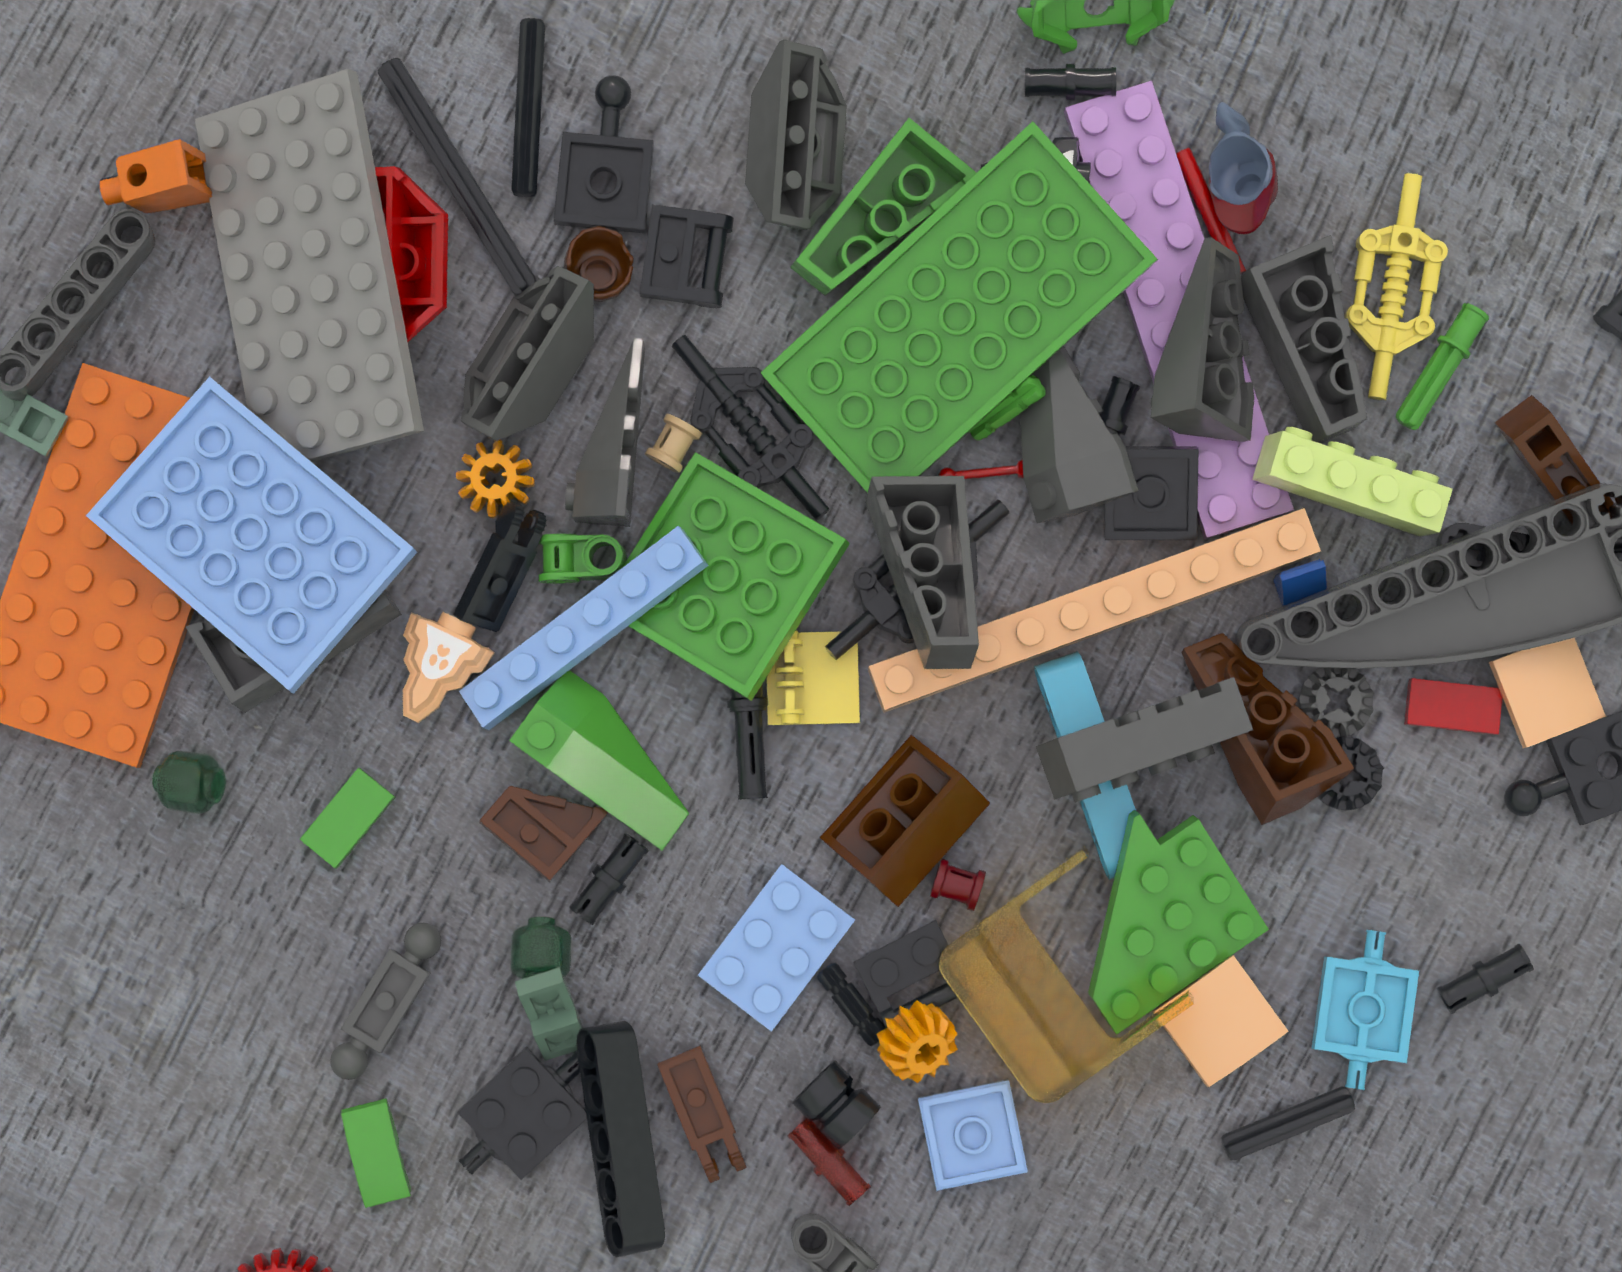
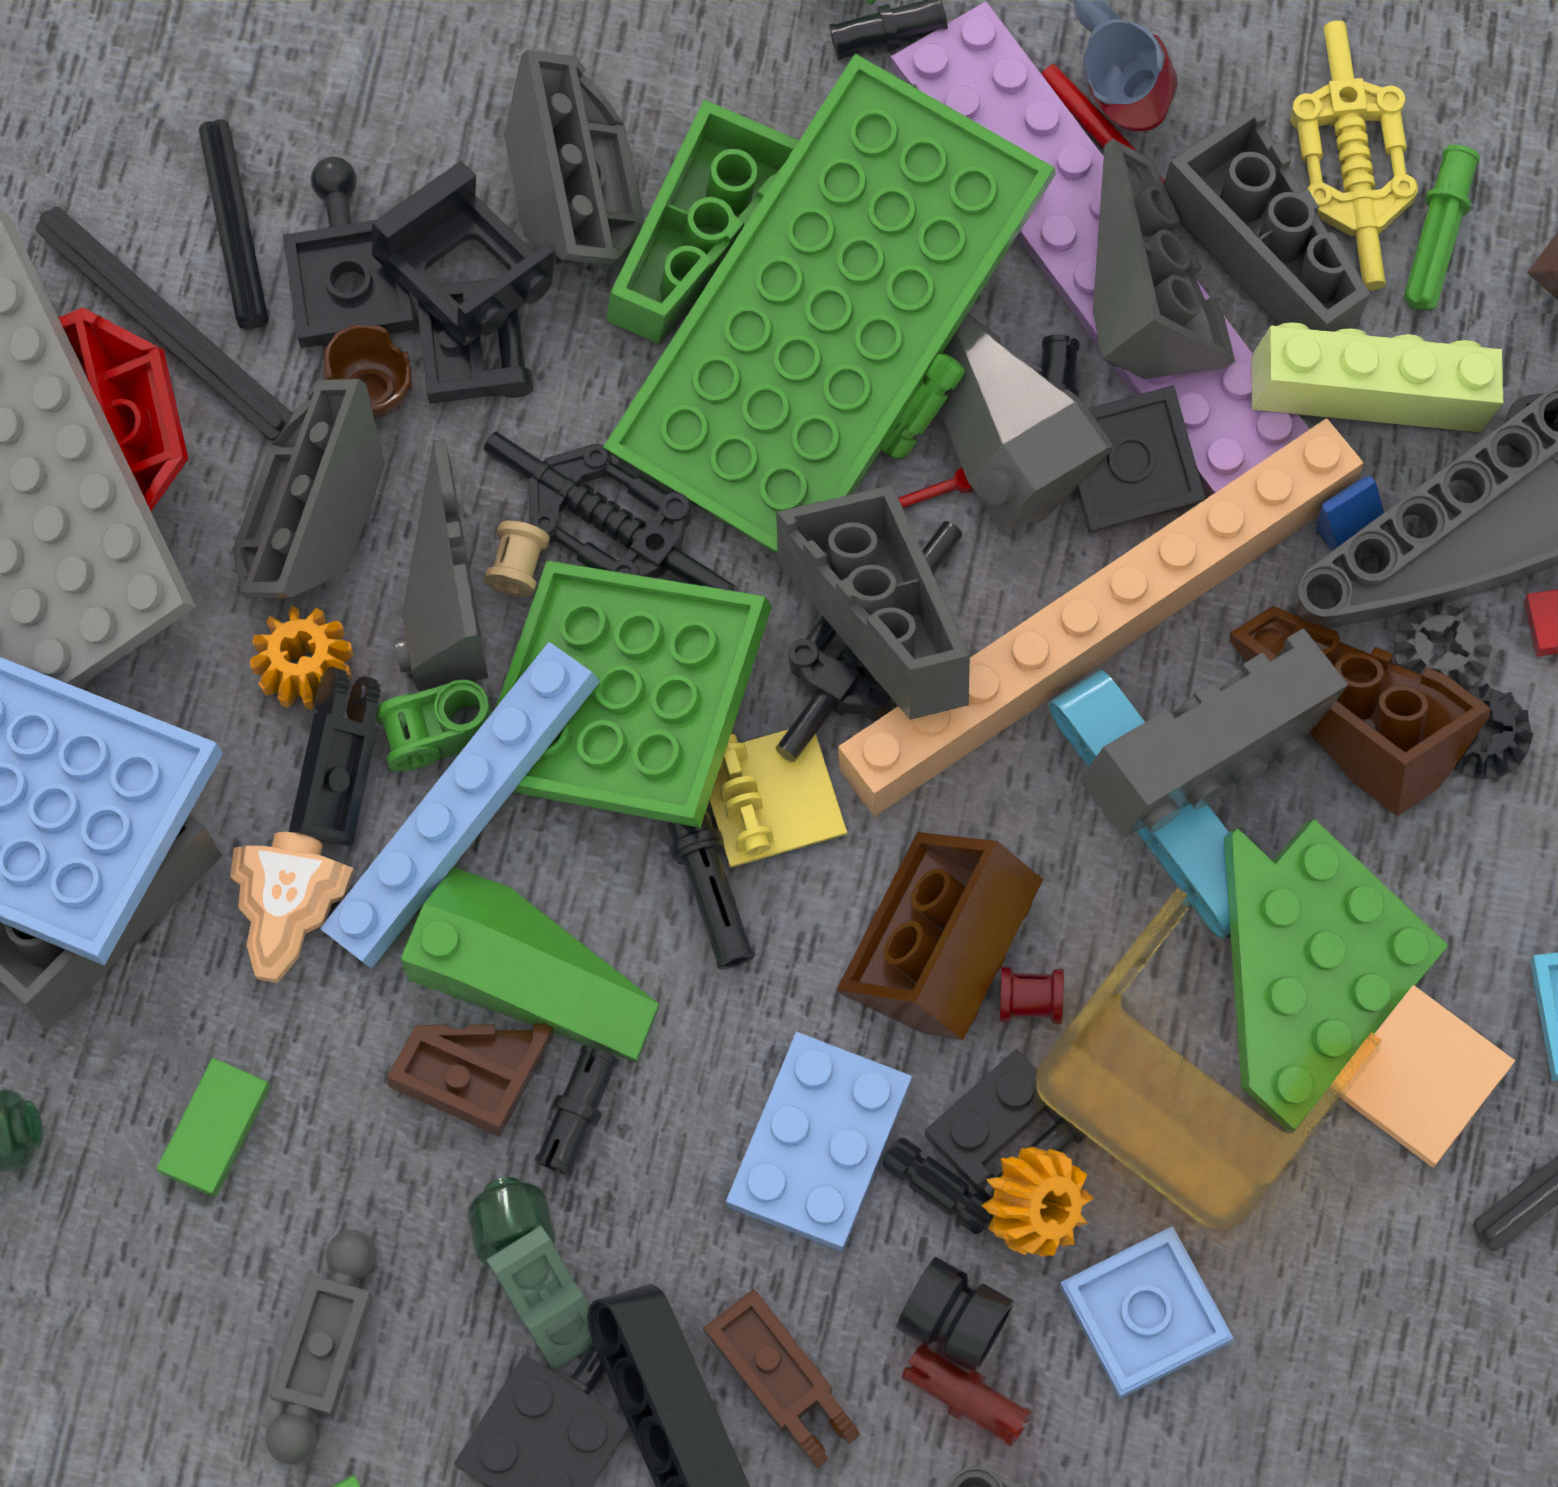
camera: 10 degrees left, 15 degrees down
none -> black window [372,161,555,346]

